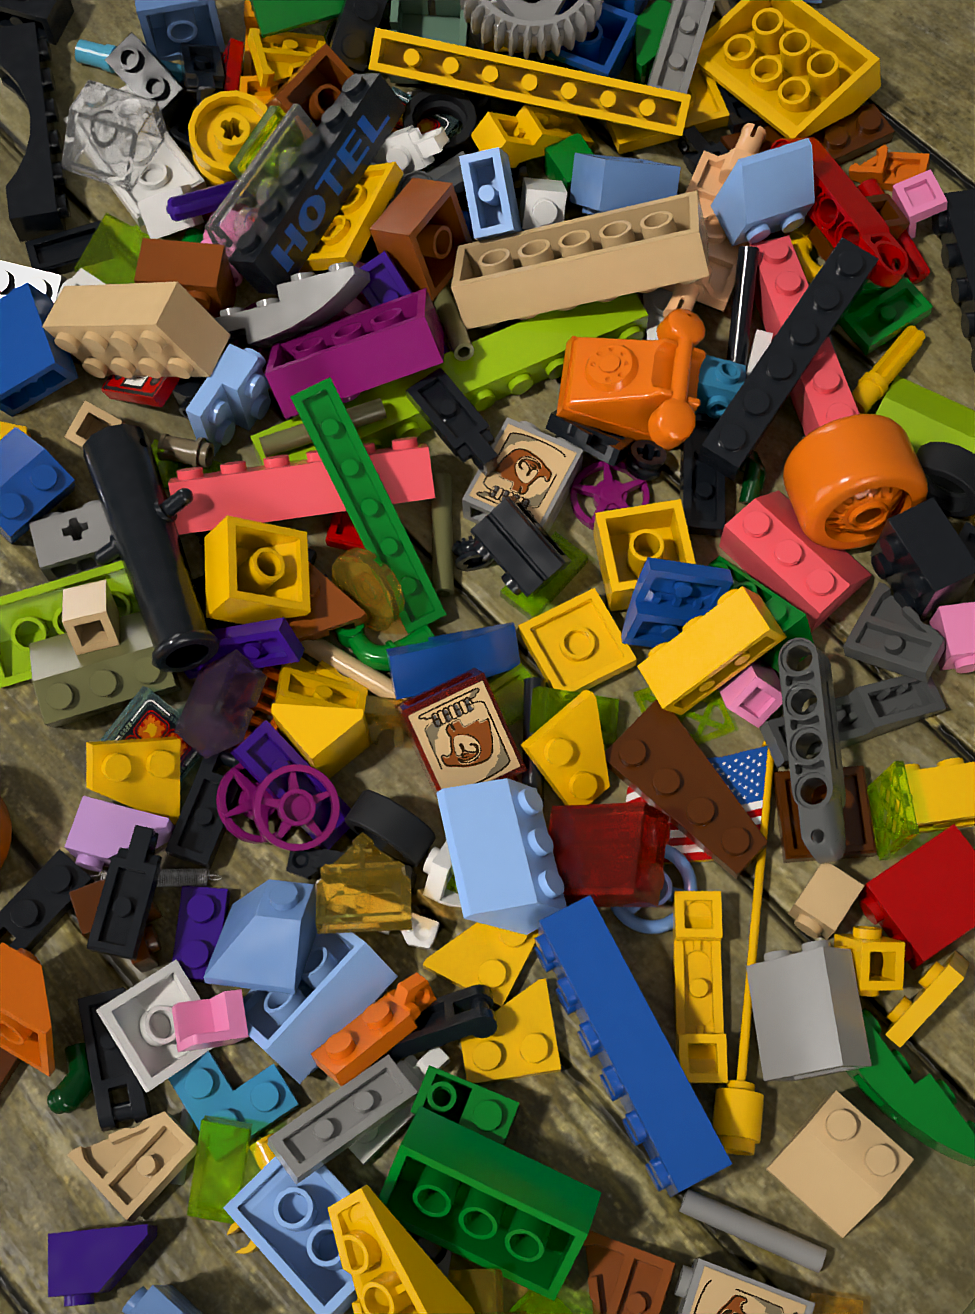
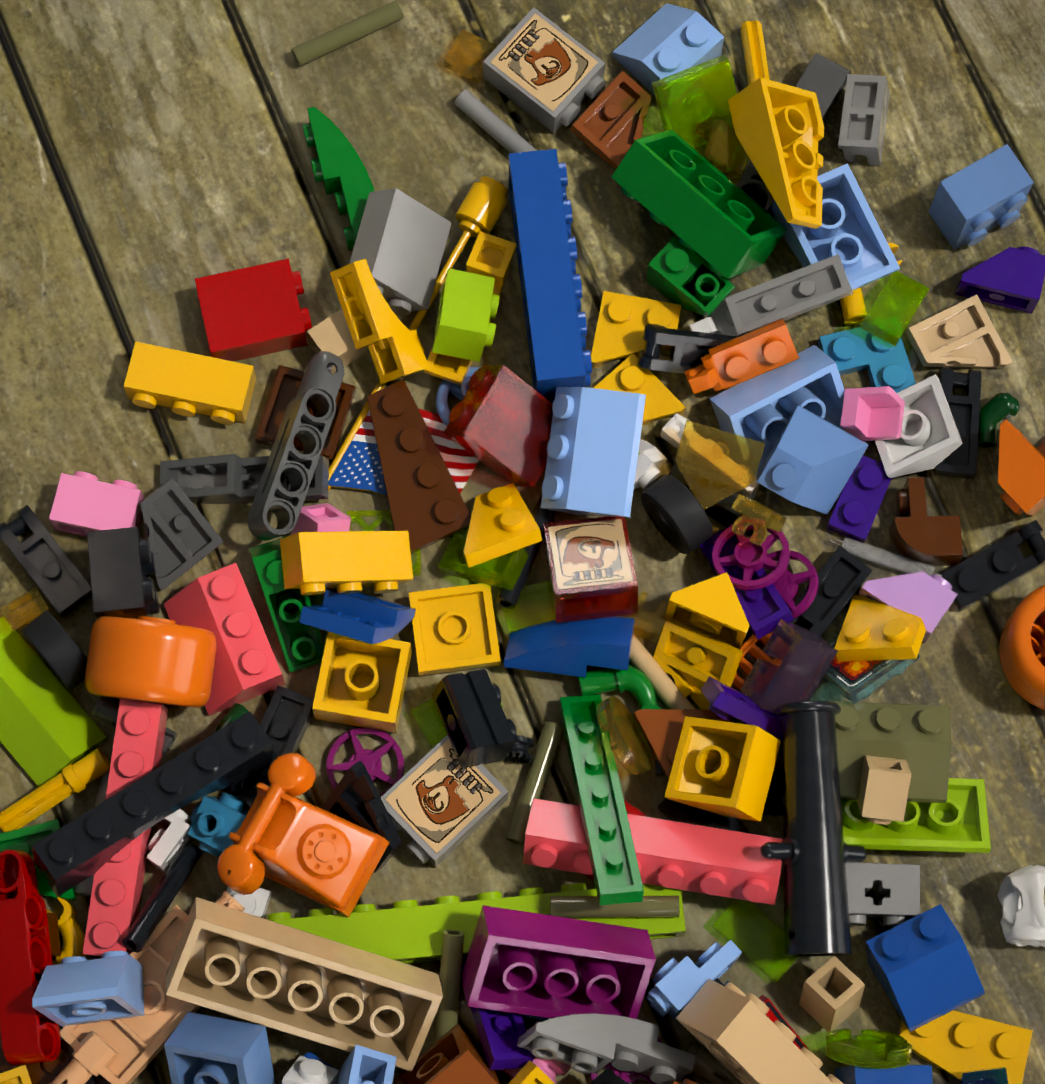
camera: 165 degrees left, 5 degrees up
black hinge [87,825,162,961] -> none
dark tan pin [157,434,214,468] -> none
black hinge [406,368,500,476] -> none
black bush [625,440,667,481] -> none
tan slope [766,1090,914,1238] -> none
yellow brick [834,926,905,997] -> none
clear neon green window [867,761,919,860] -> none
yellow wing [885,950,970,1048] -> none
none -> yellow slope [330,259,429,384]
none -> lime brick [432,268,500,362]
none -> clear yellow tile [731,494,787,546]
none -> clear neon green tile [825,1028,912,1069]

